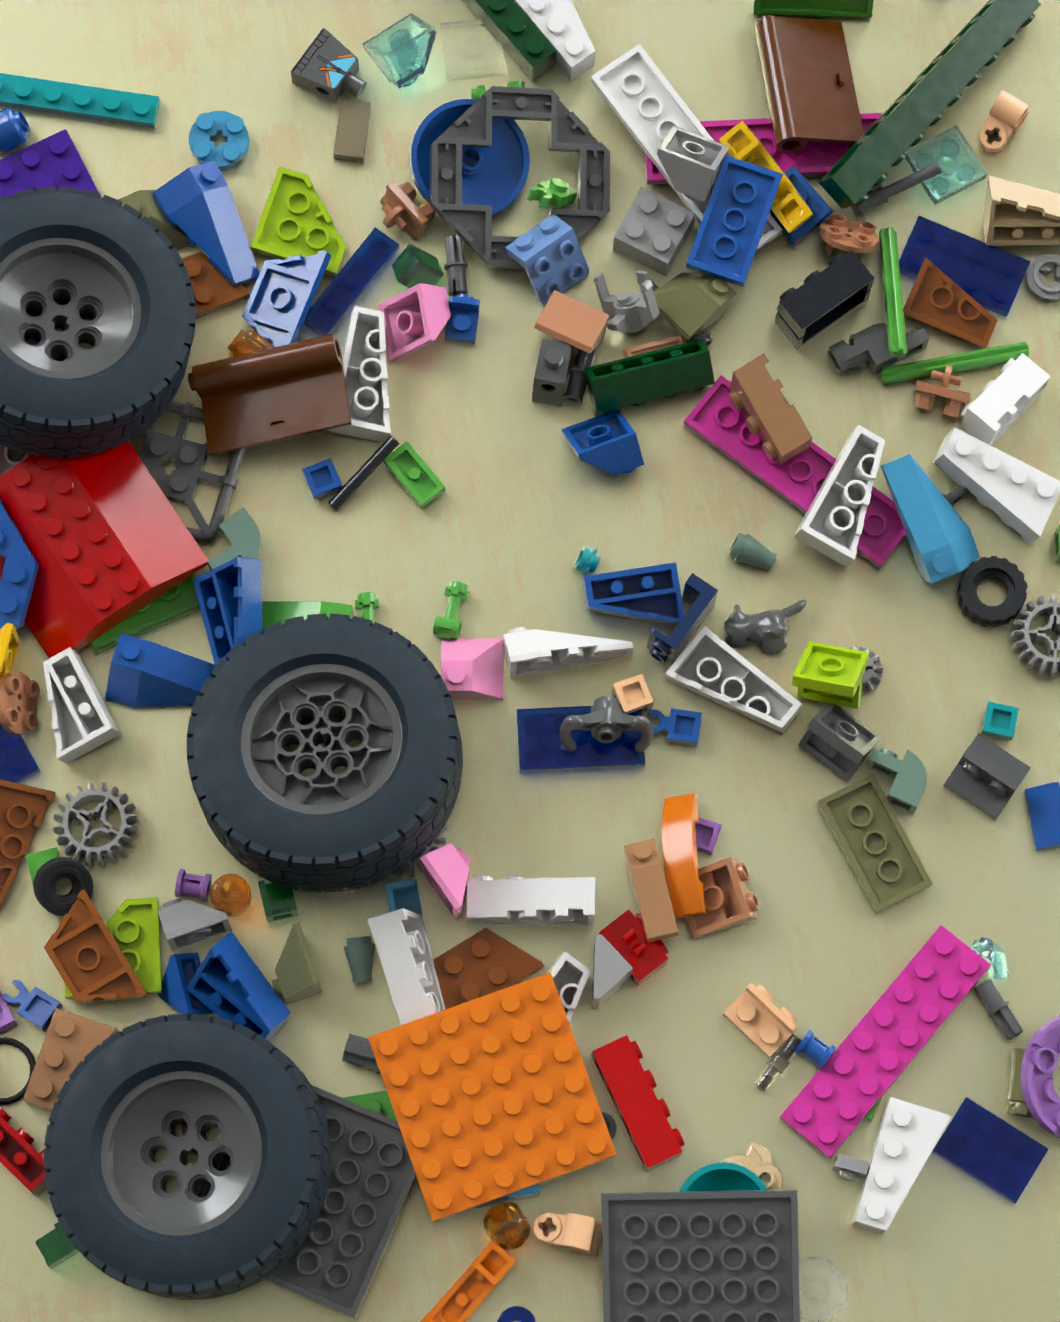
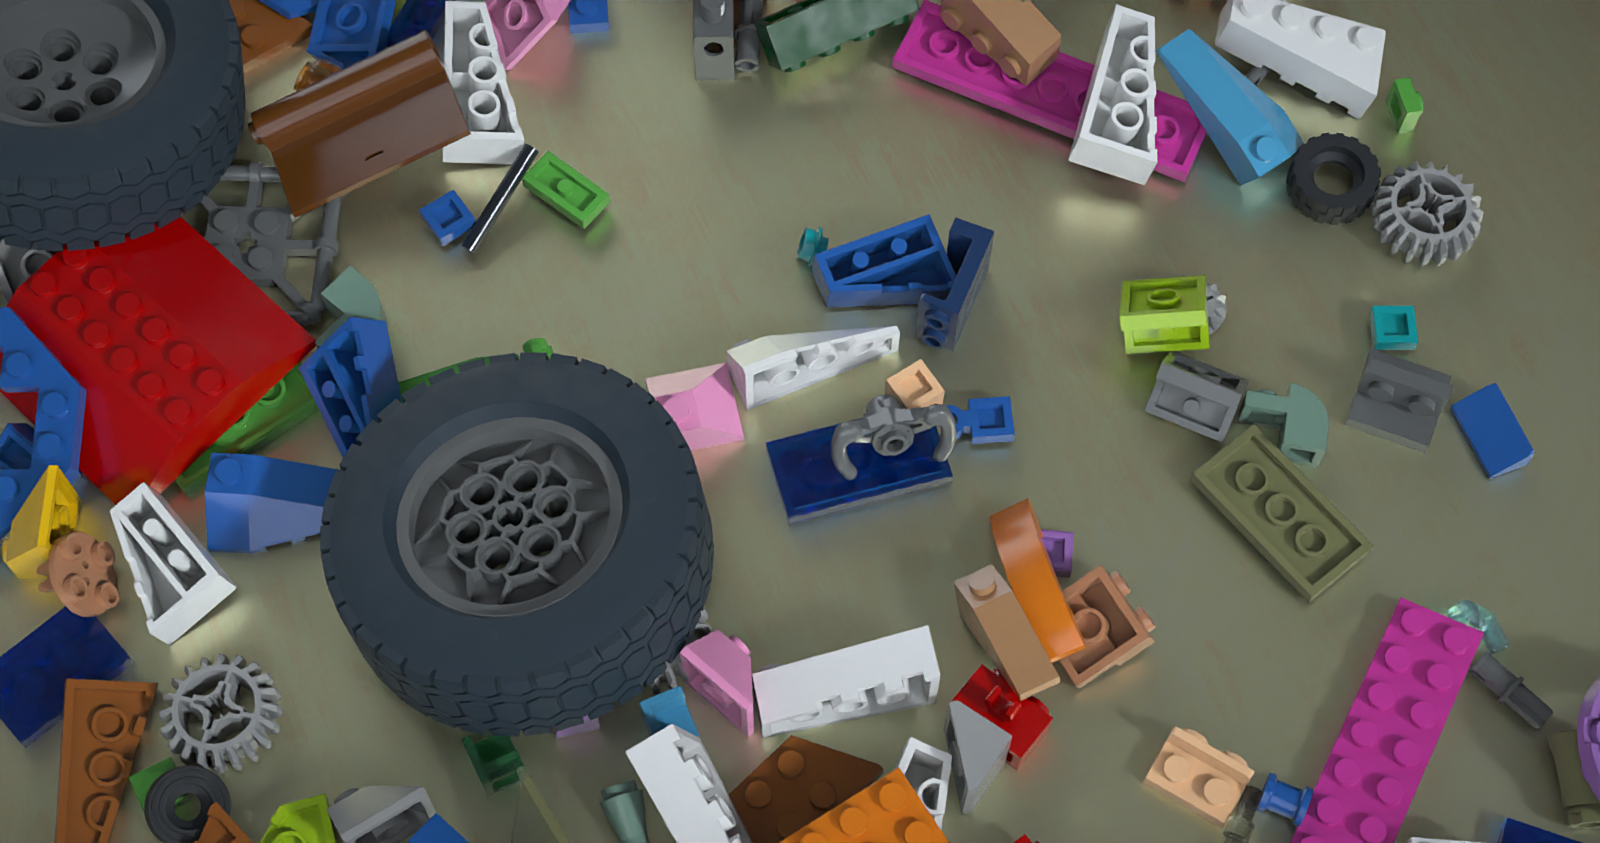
camera: 10 degrees left, 10 degrees down
medium lavender bush [175,869,212,902] -> none
clear orange head [209,873,252,918] -> none
bright green bar [433,581,469,640] -> none
blue slope [561,409,644,475] -> none
white wedge [665,626,802,733] -> none
dark grey animal [724,600,807,655] -> none
sand green cone [729,533,777,571] -> none

